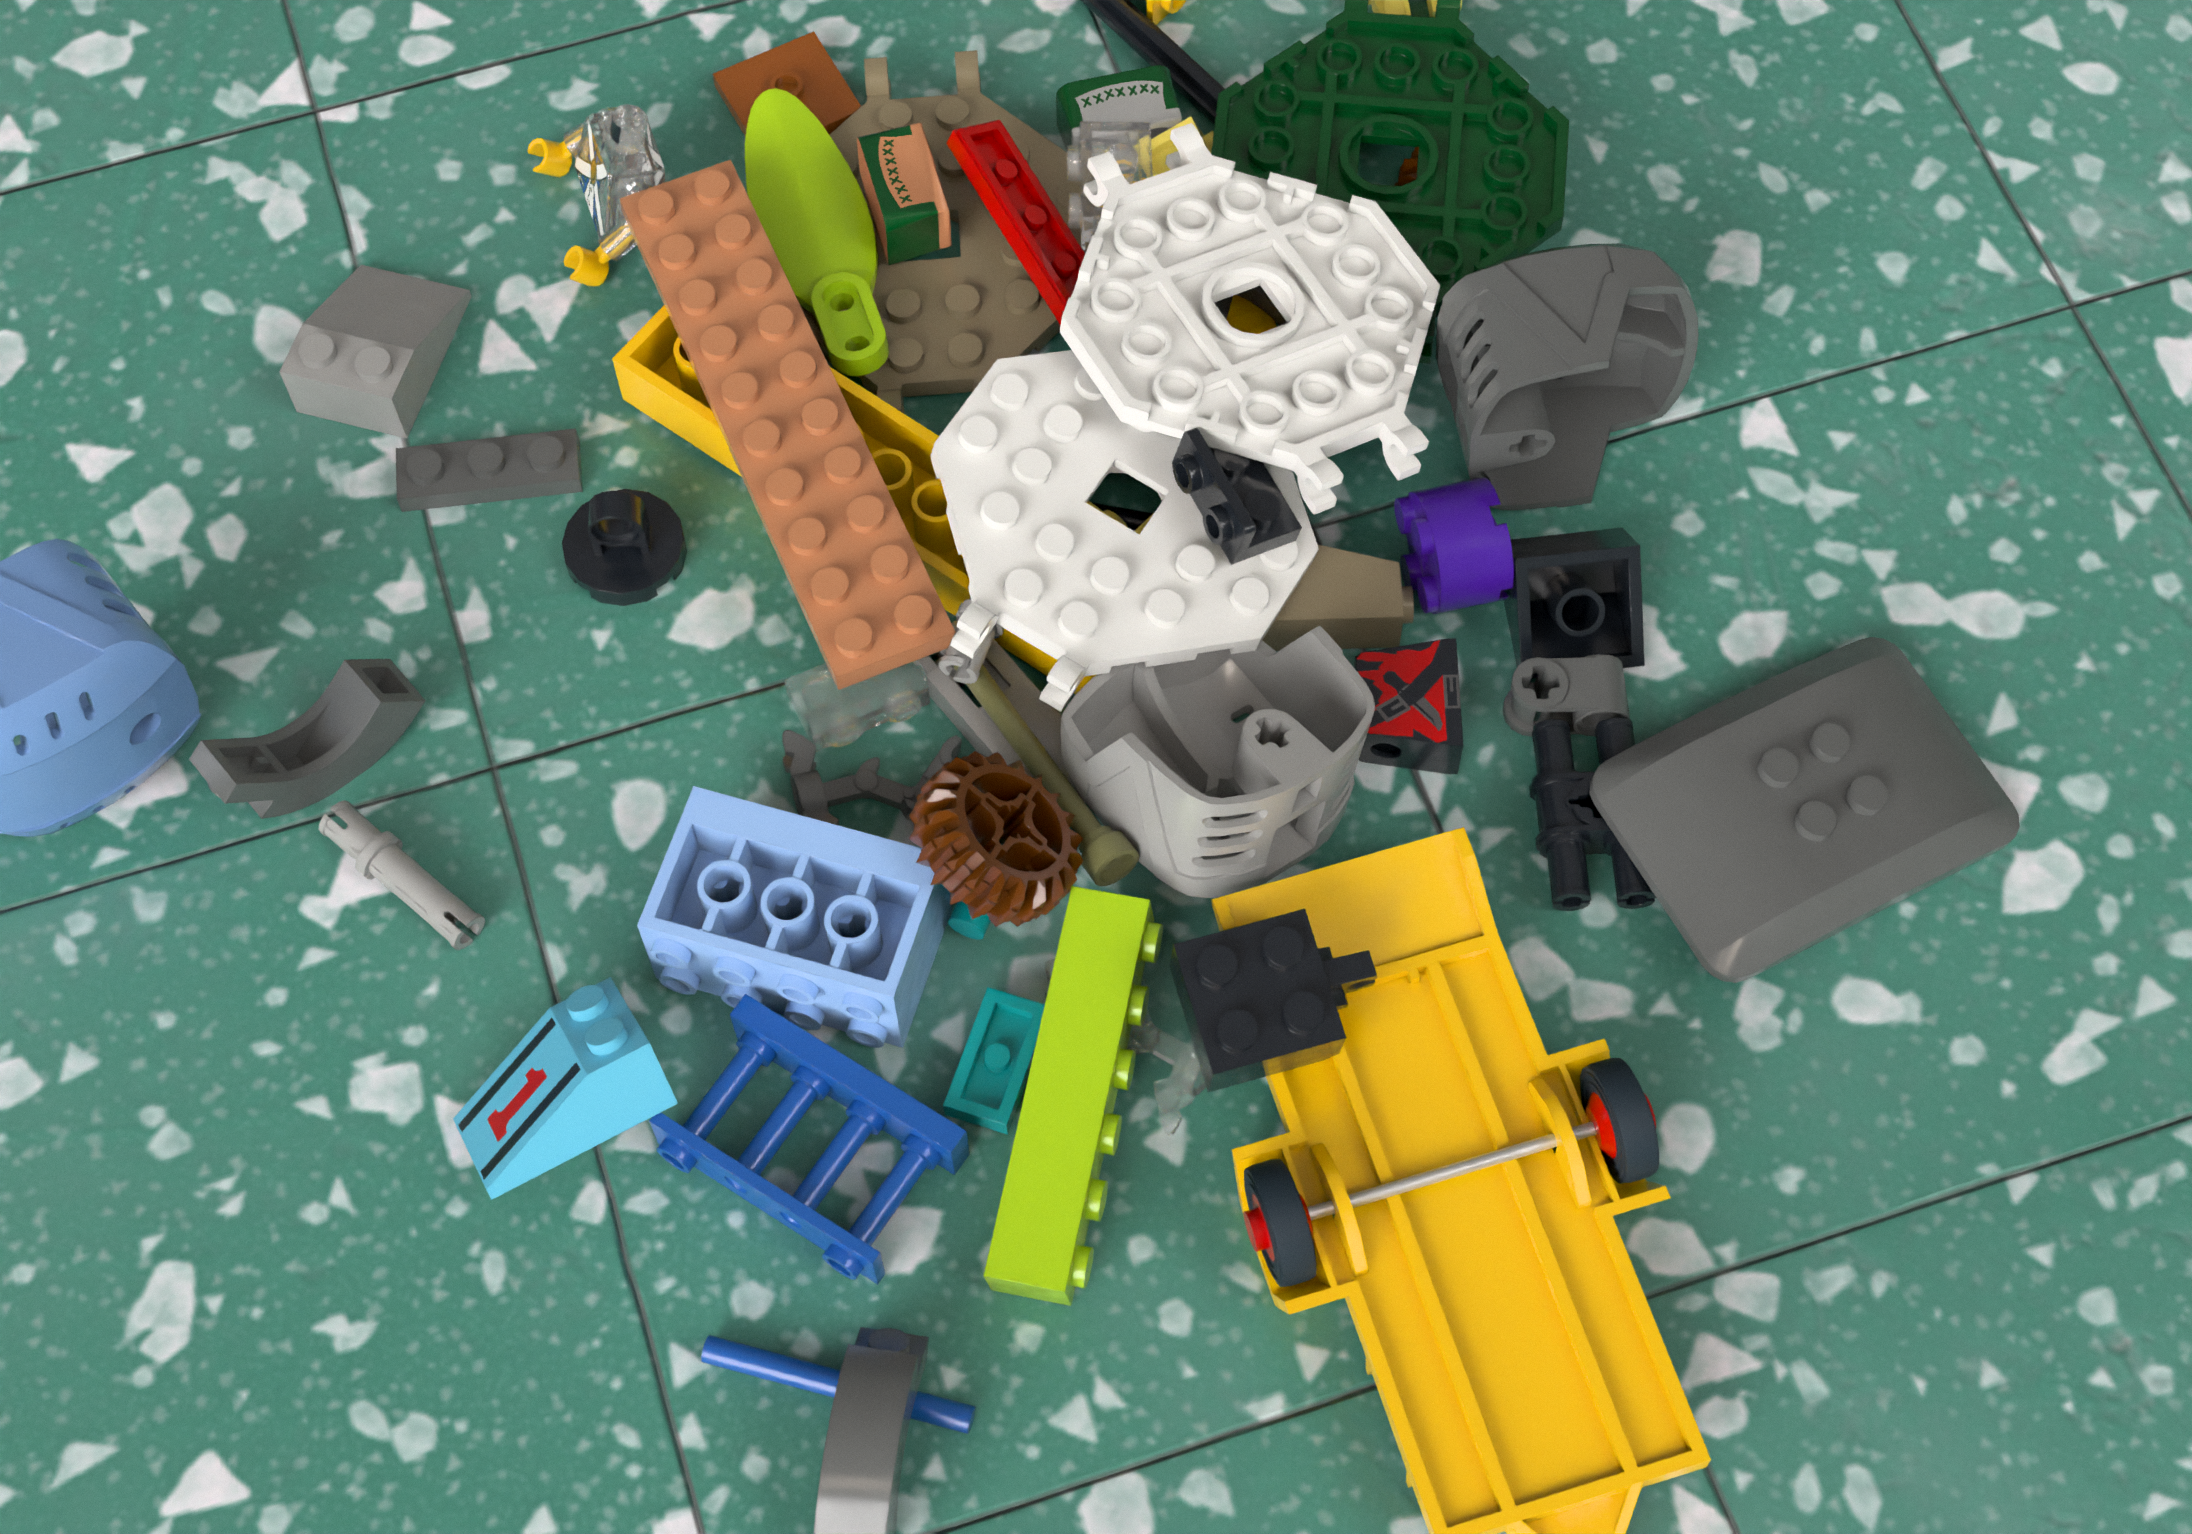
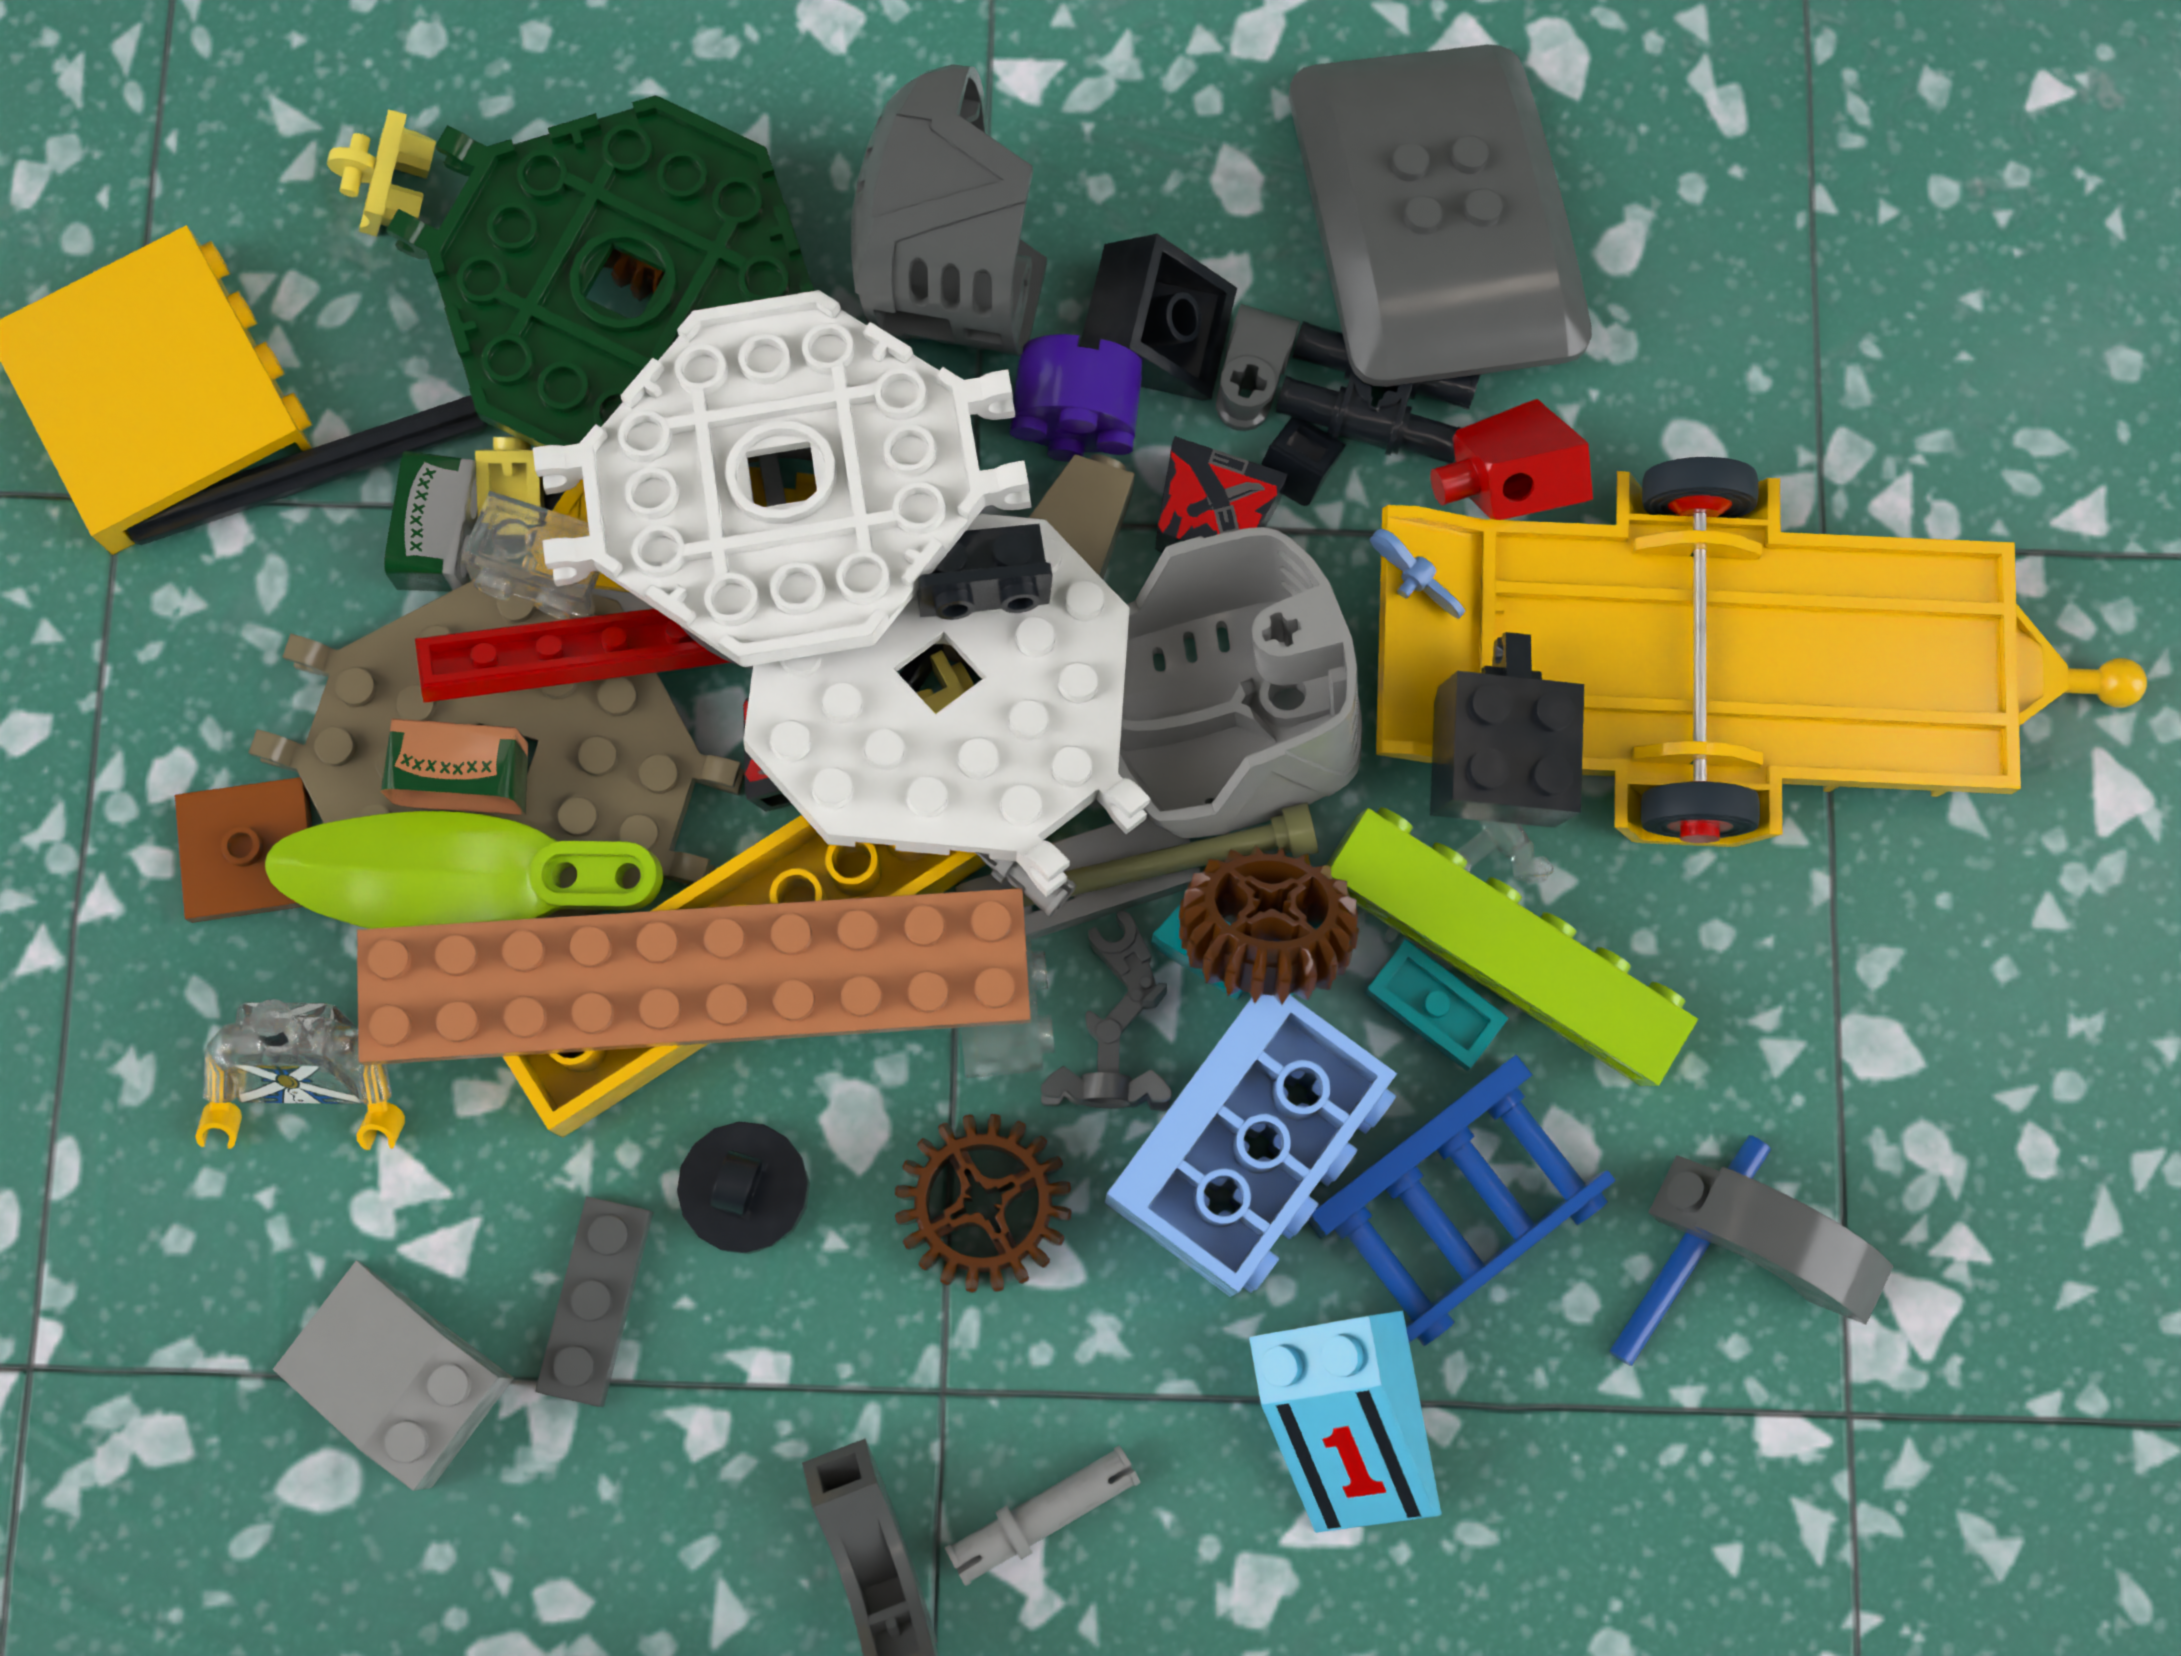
camera: 75 degrees left, 15 degrees up
none -> reddish brown gear [895,1114,1072,1293]
none -> black slope [1261,417,1346,506]
none -> medium blue piece [1370,529,1465,619]
none -> red torso [1430,399,1593,520]

